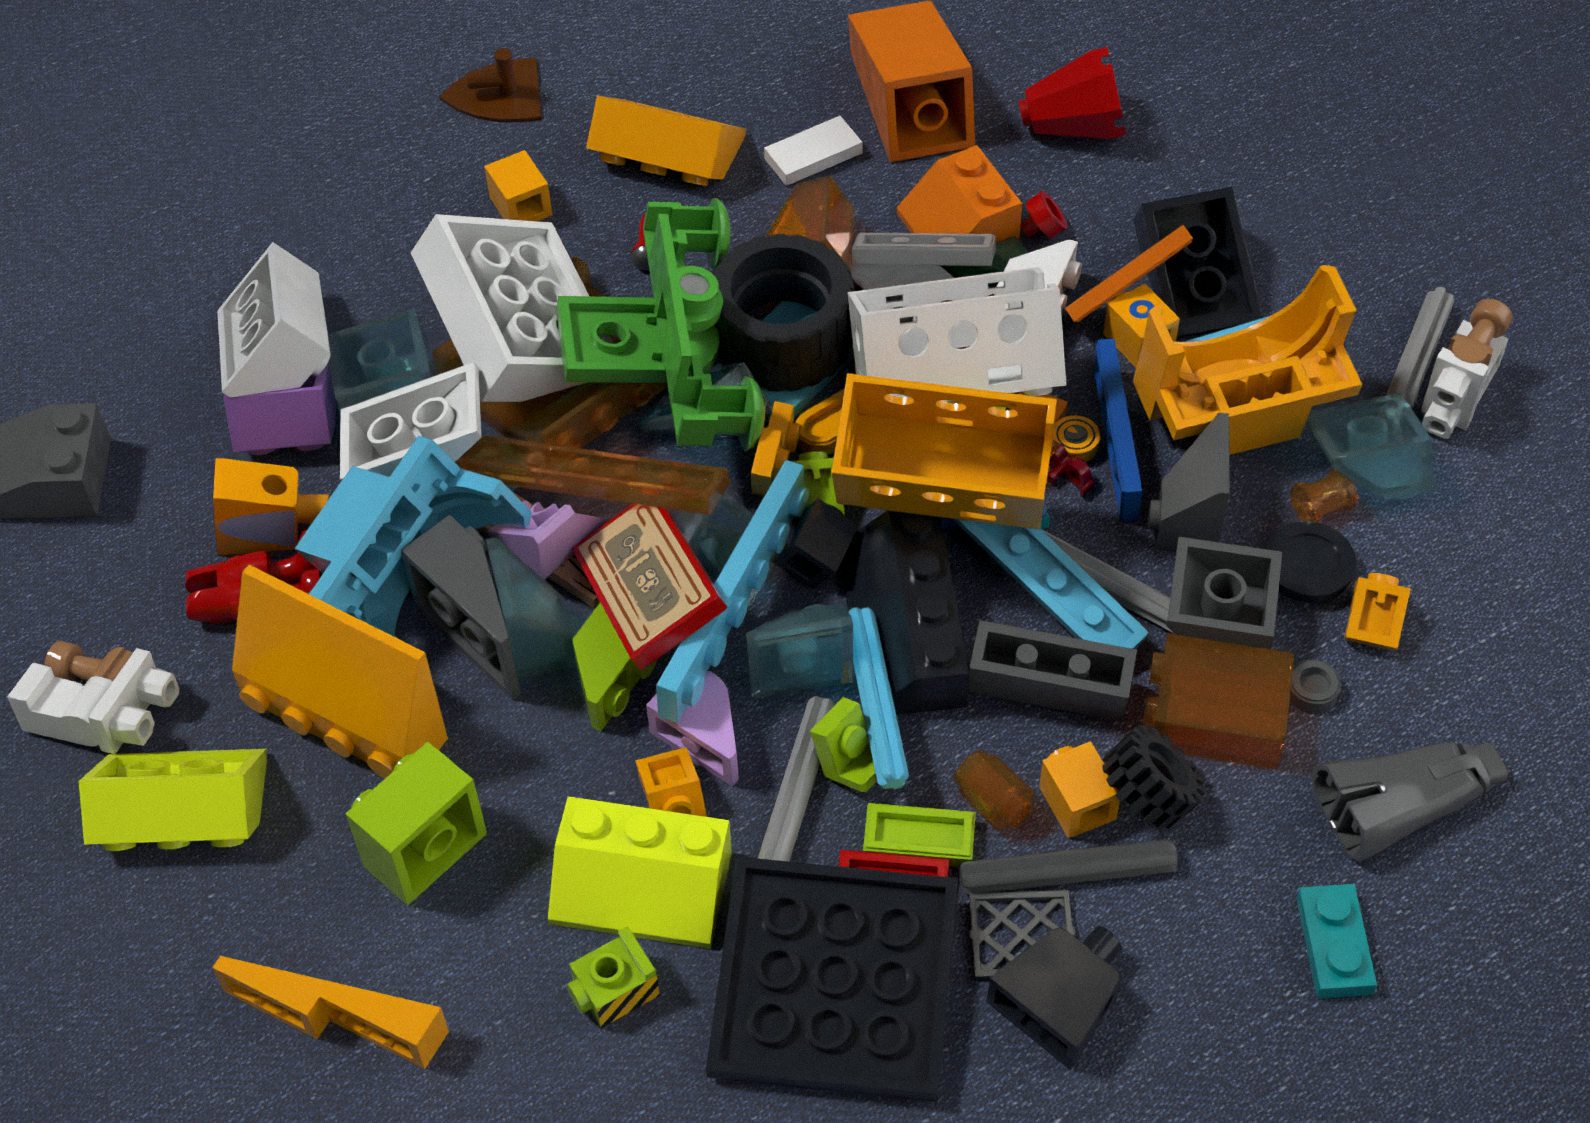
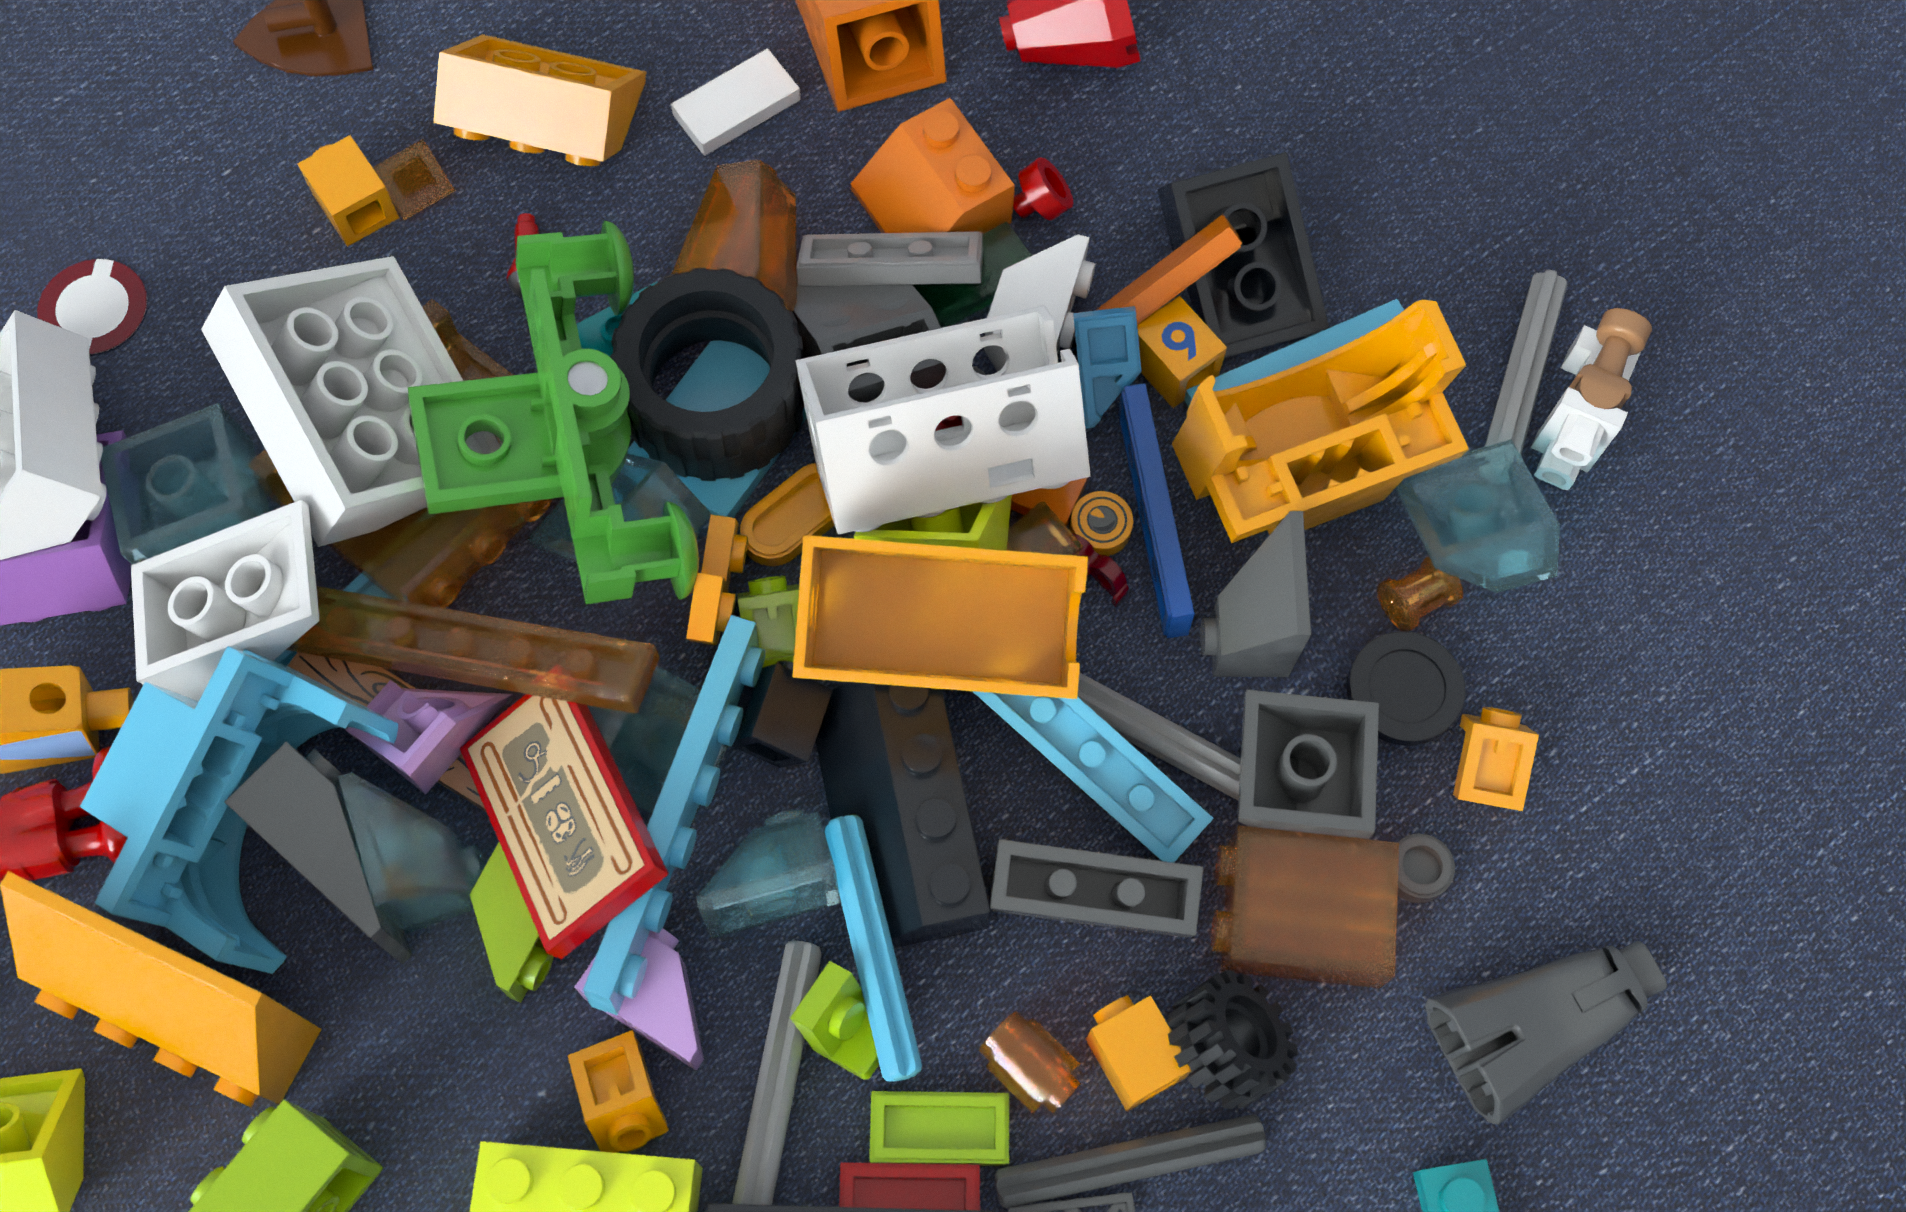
camera: 10 degrees left, 15 degrees up
none -> sticker [37,259,147,354]
none -> clear orange slope [373,139,455,220]
none -> dark azure tile [1073,306,1142,429]

